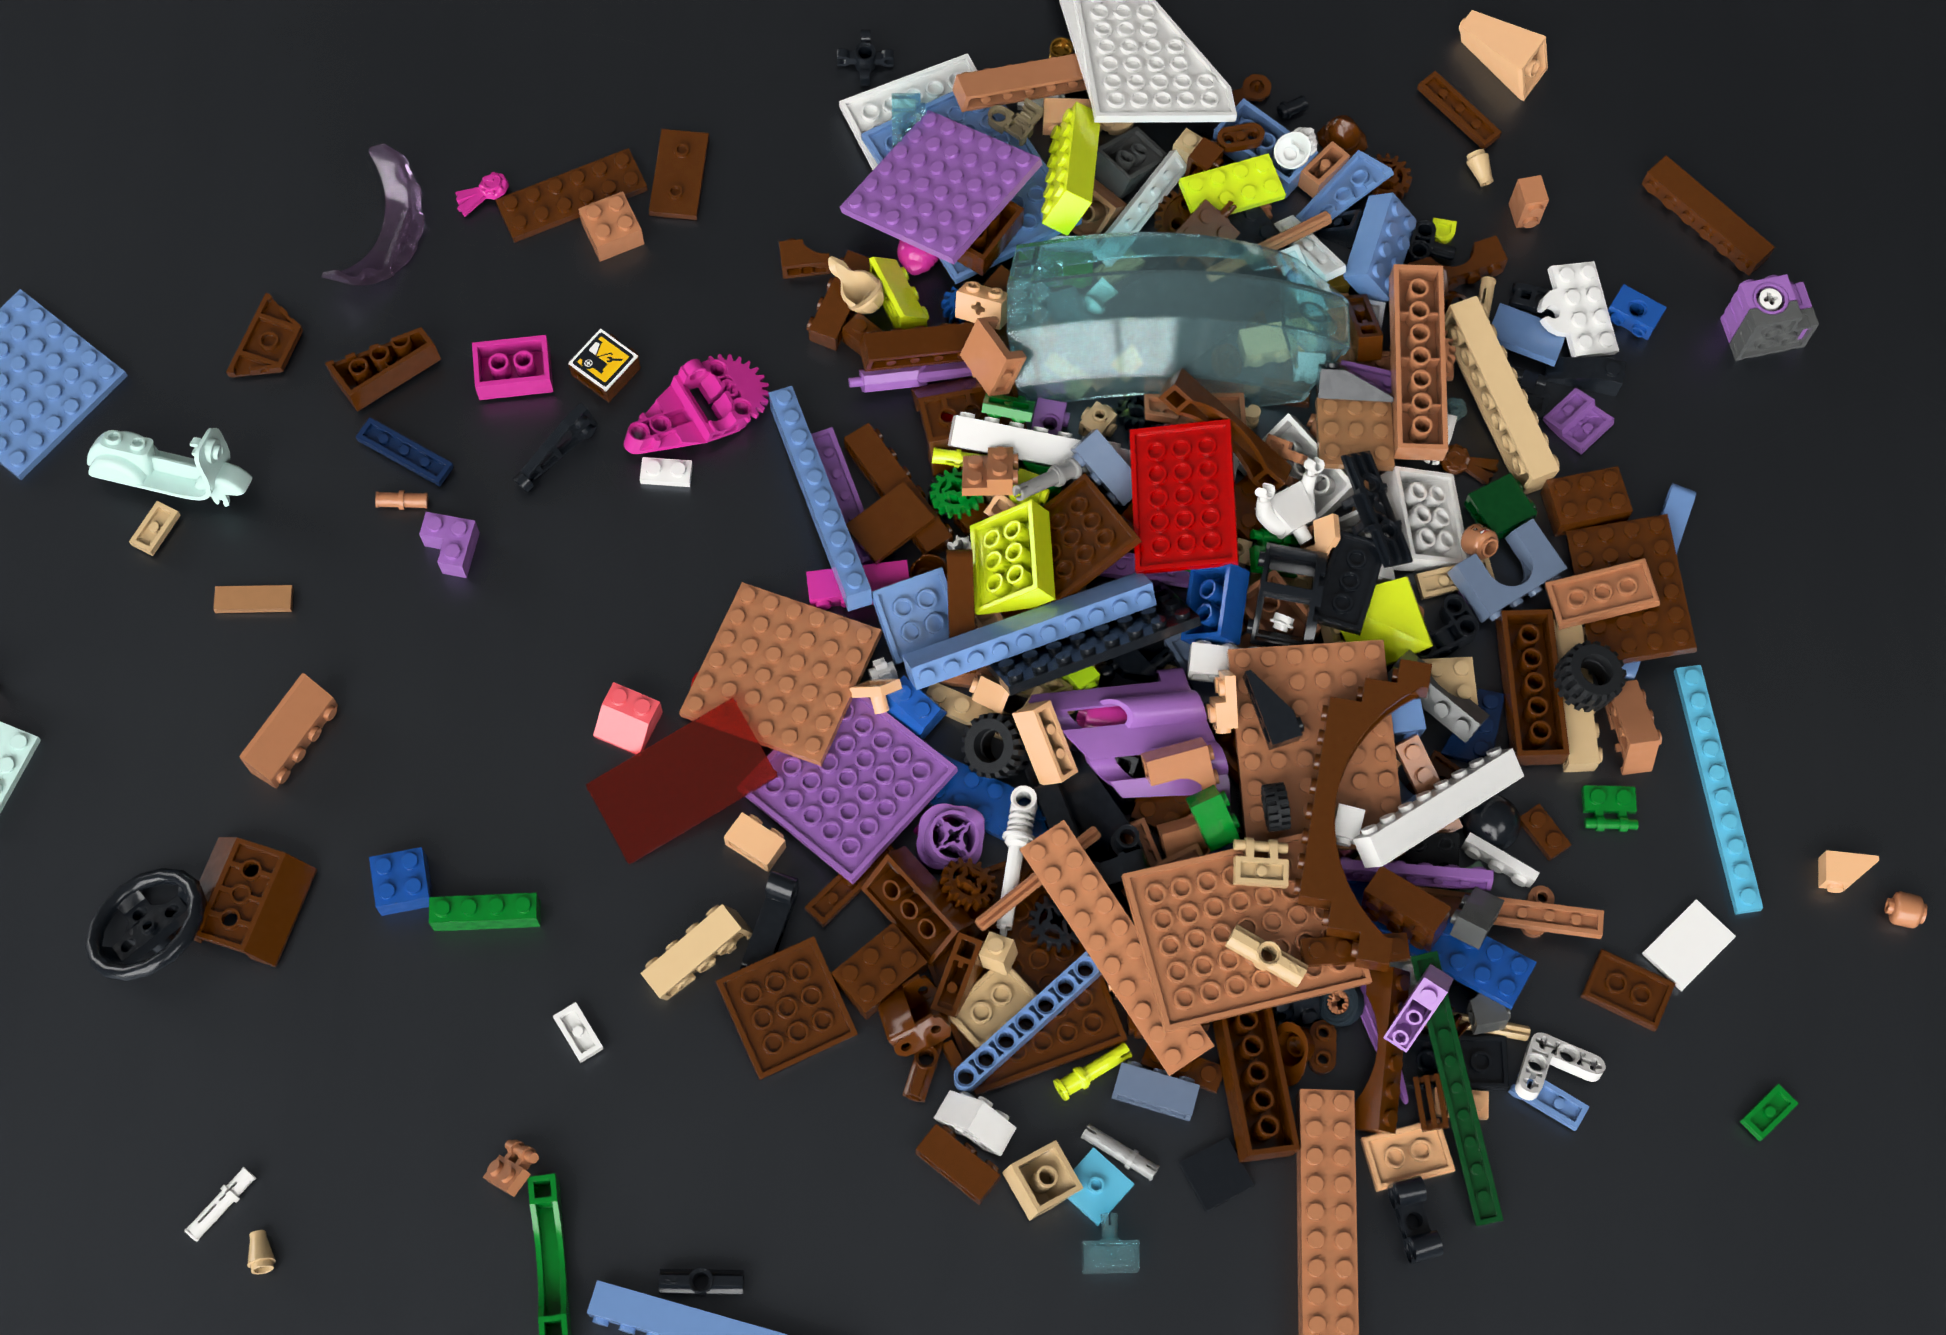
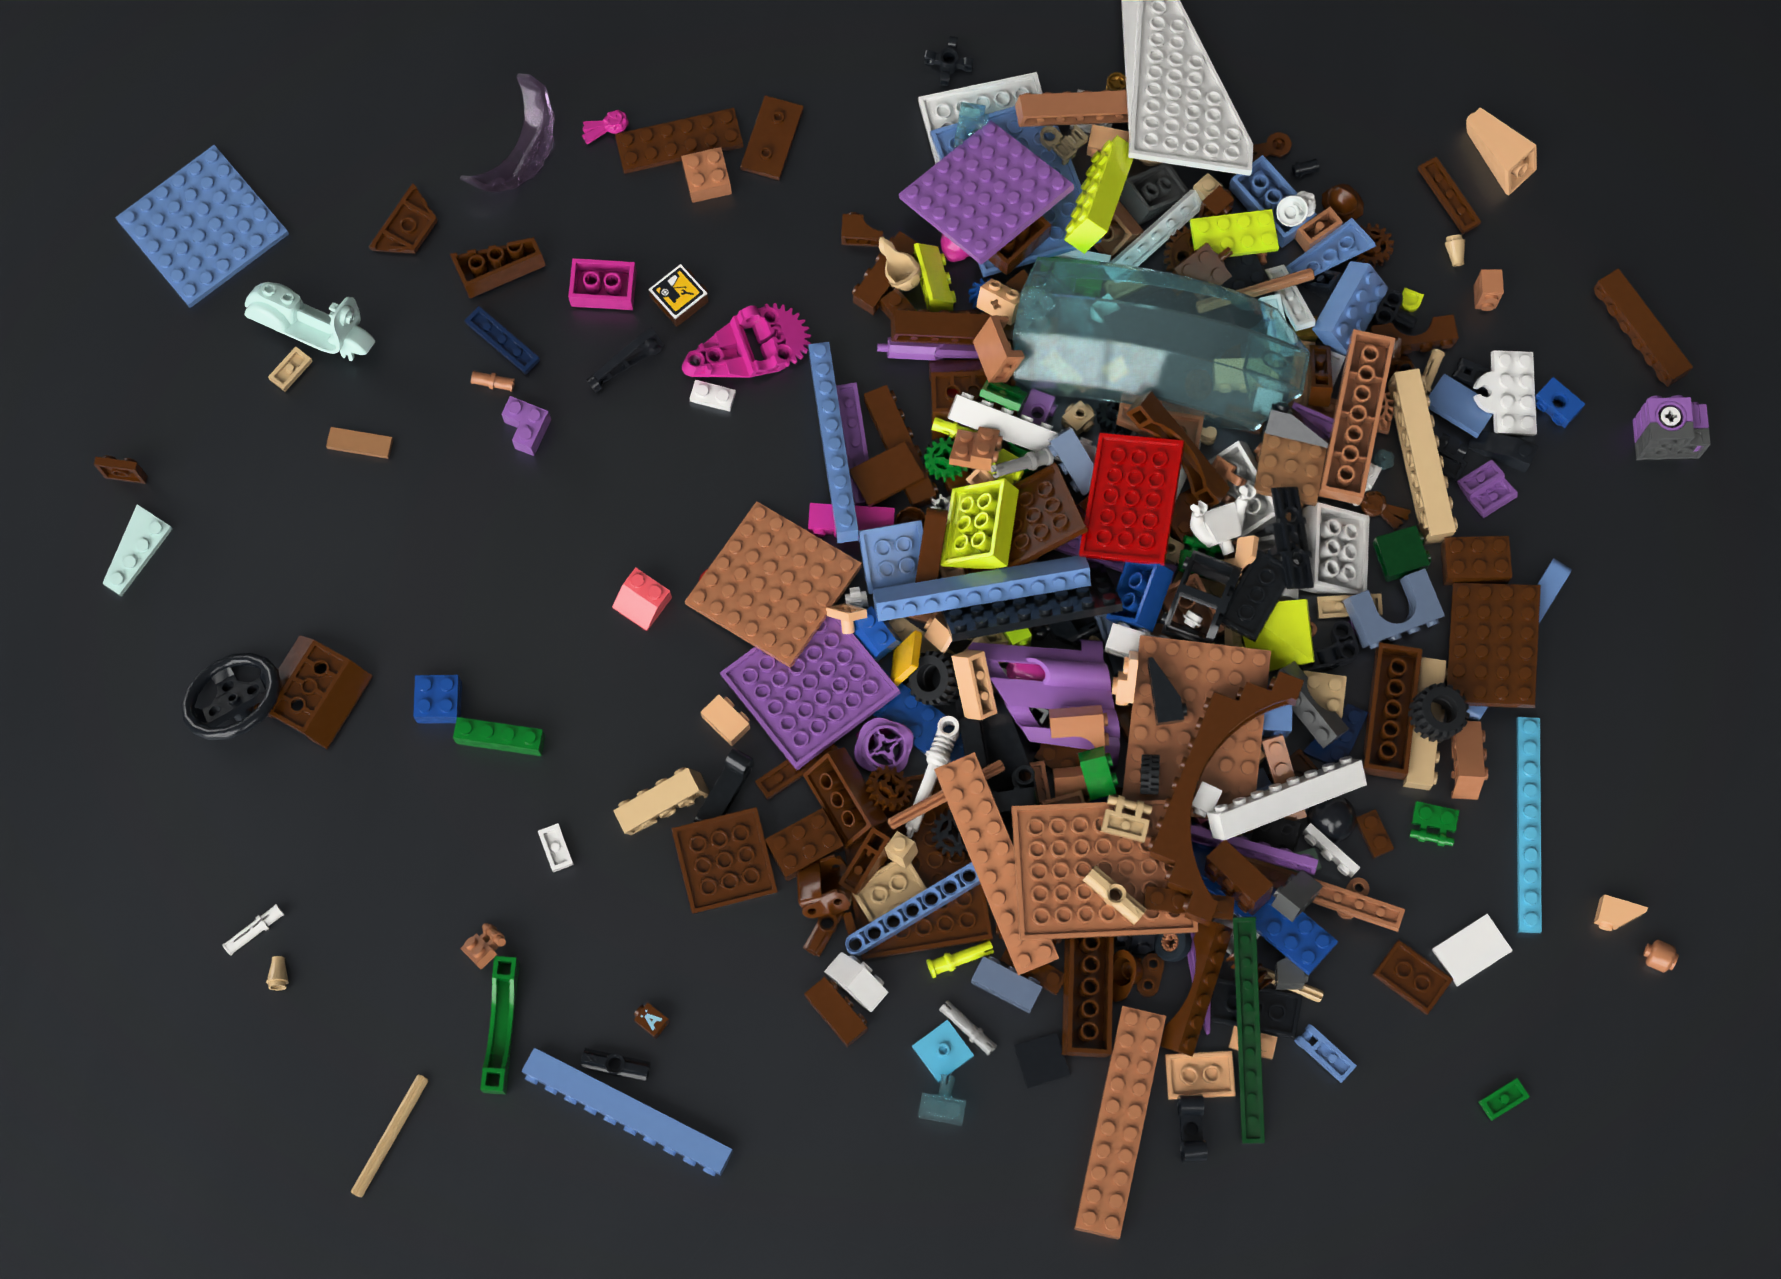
camera: 15 degrees right, 5 degrees up
nougat slope [239,673,338,789] -> none
clear red piece [586,698,778,865] -> none
tan slope [1002,1140,1083,1221] -> none
reddish brown plate [1216,123,1265,152] -> none
medium lavender slope [1383,964,1454,1053] -> none
reddish brown tile [1413,1073,1449,1132] -> none
nougat head [1461,523,1499,560] -> none
white beam [1515,1032,1606,1100] -> none
nougat tile [1545,558,1660,630] -> none
none -> reddish brown brick [634,1002,670,1039]
none -> yellow tile [890,630,922,687]

